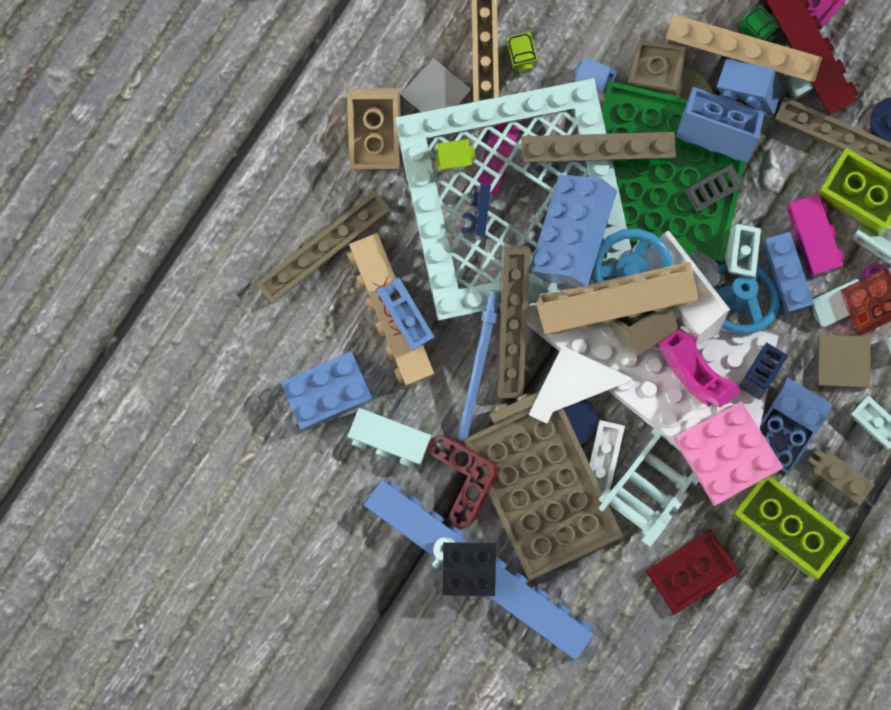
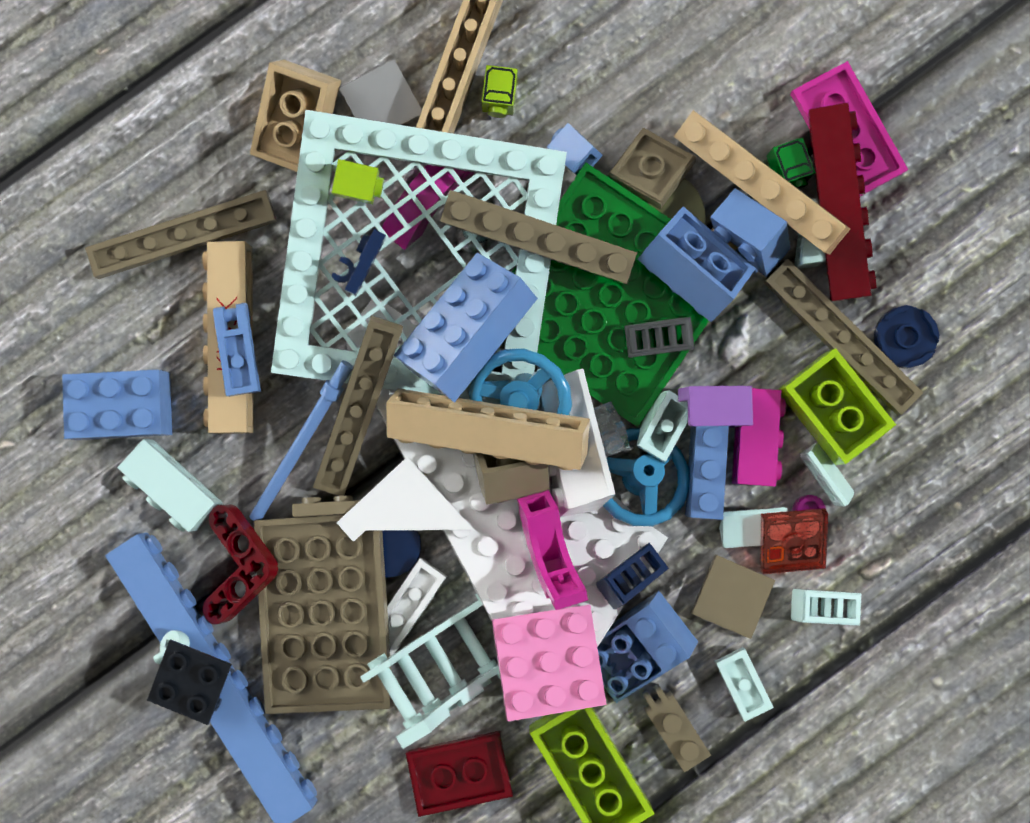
camera: 20 degrees right, 5 degrees up
none -> medium lavender panel [678,386,753,428]

